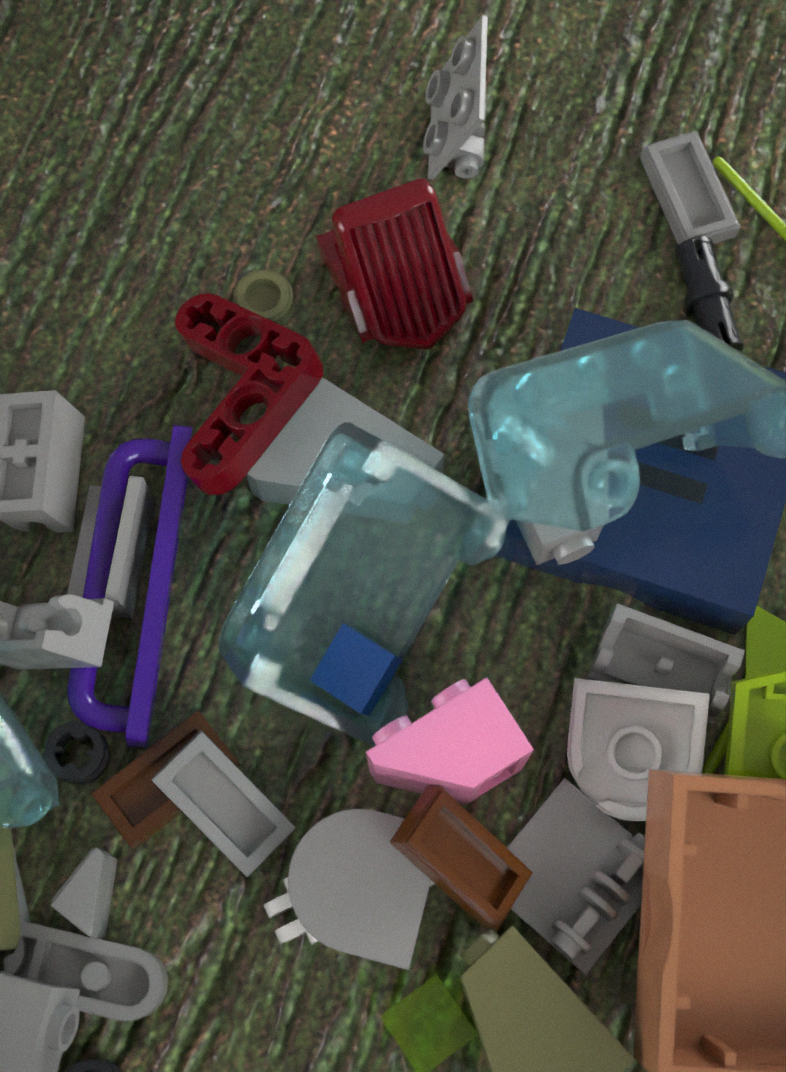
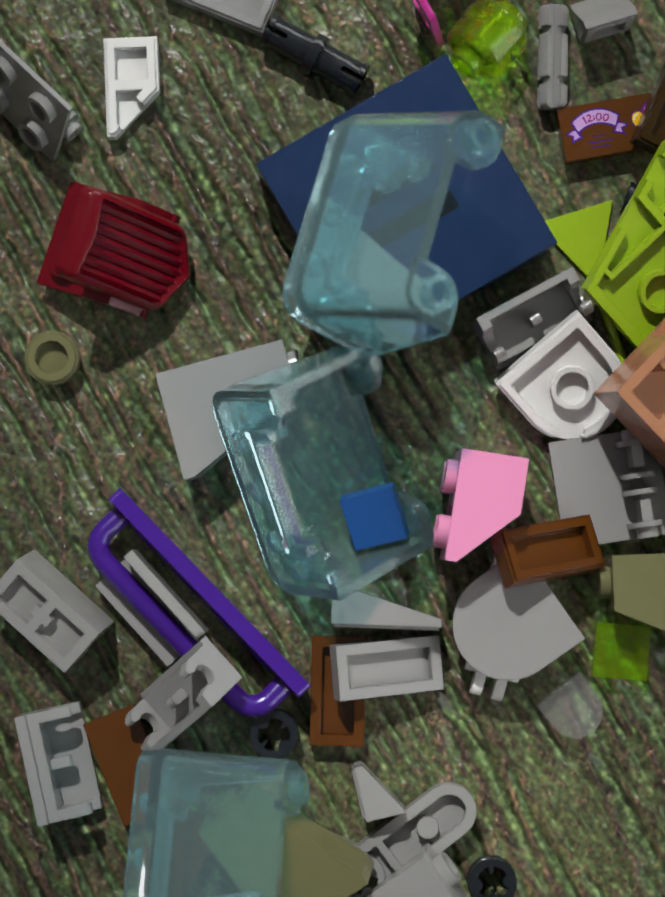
camera: 50 degrees left, 15 degrees up
dark red beam [175,293,324,495] -> none
none -> white tile [103,36,161,140]
none -> light grey slope [331,583,442,630]
none -> clear tile [536,671,603,738]

